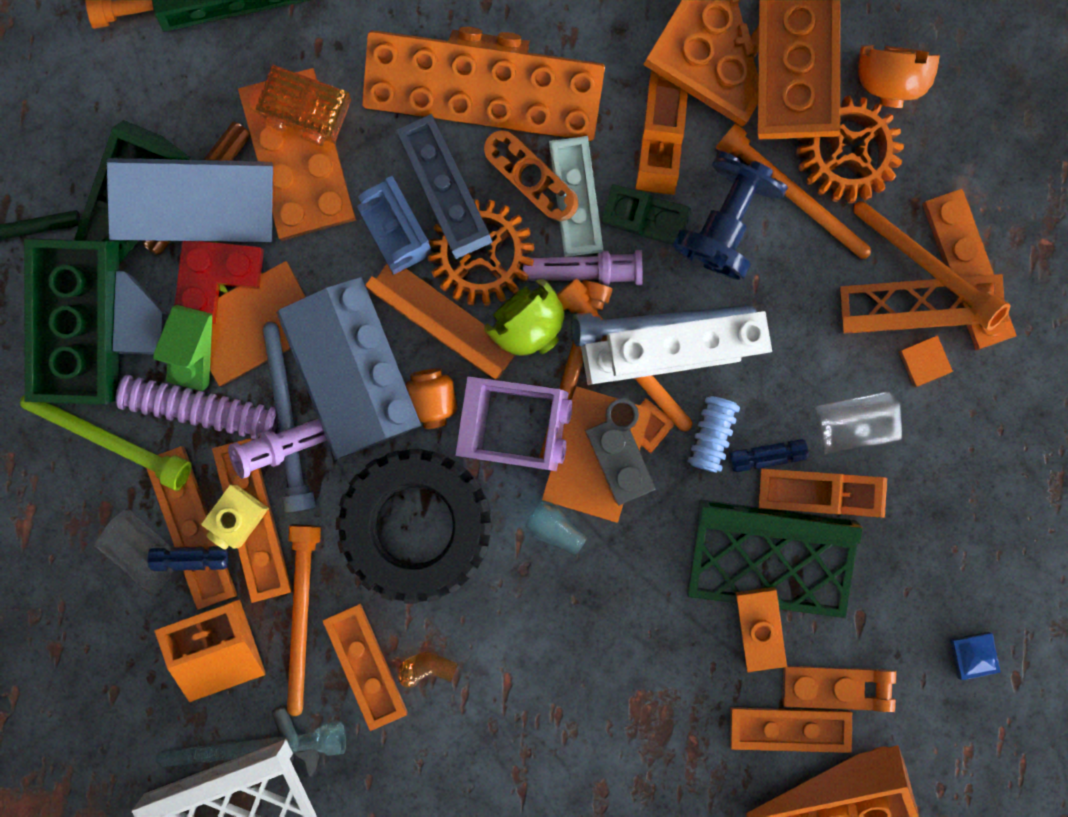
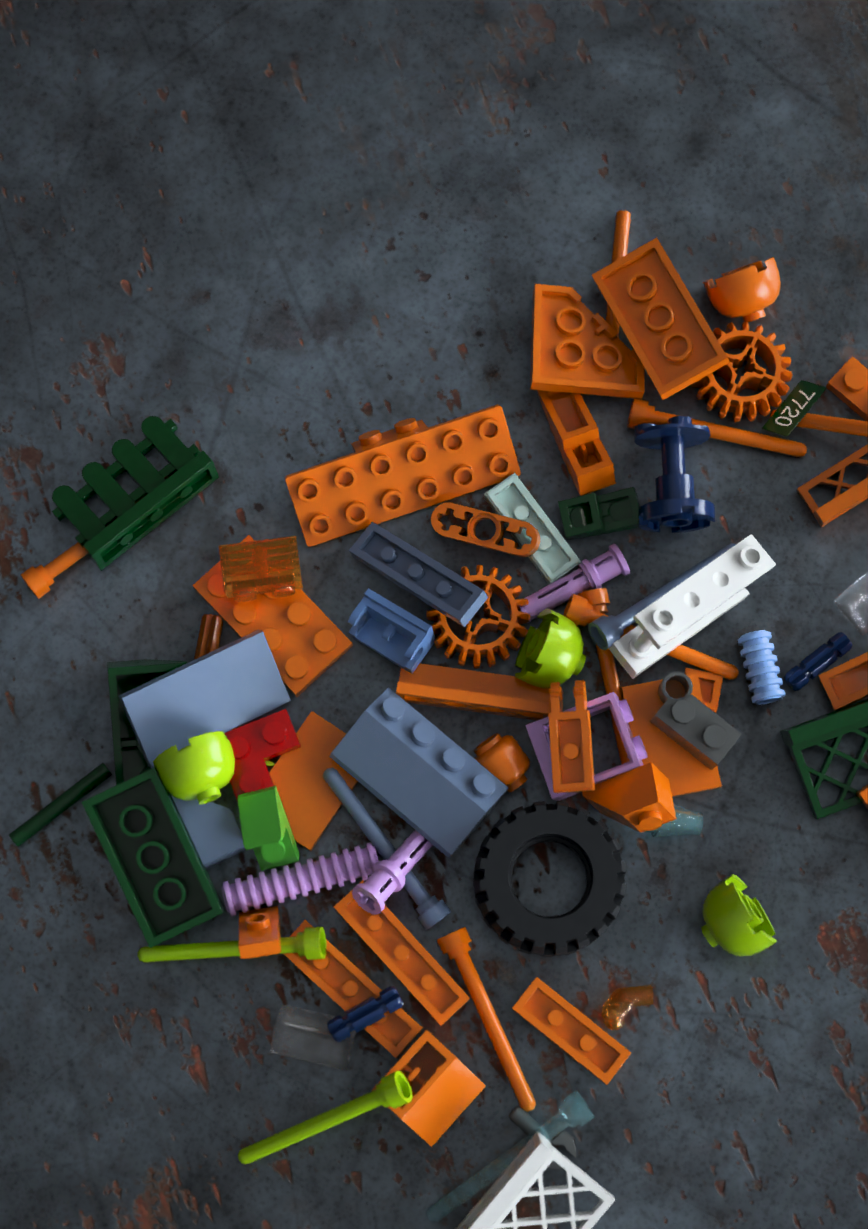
camera: 25 degrees left, 10 degrees down
light yellow brick [201,485,269,550] -> none
none -> lime cylinder [153,731,235,805]
none -> orange plate [238,906,281,959]
none -> lime piece [238,1071,412,1164]
none -> orange hinge [548,680,595,793]
none -> orange slope [582,762,676,833]
none -> lime cylinder [701,874,777,956]
none -> dark green sticker [762,380,827,437]

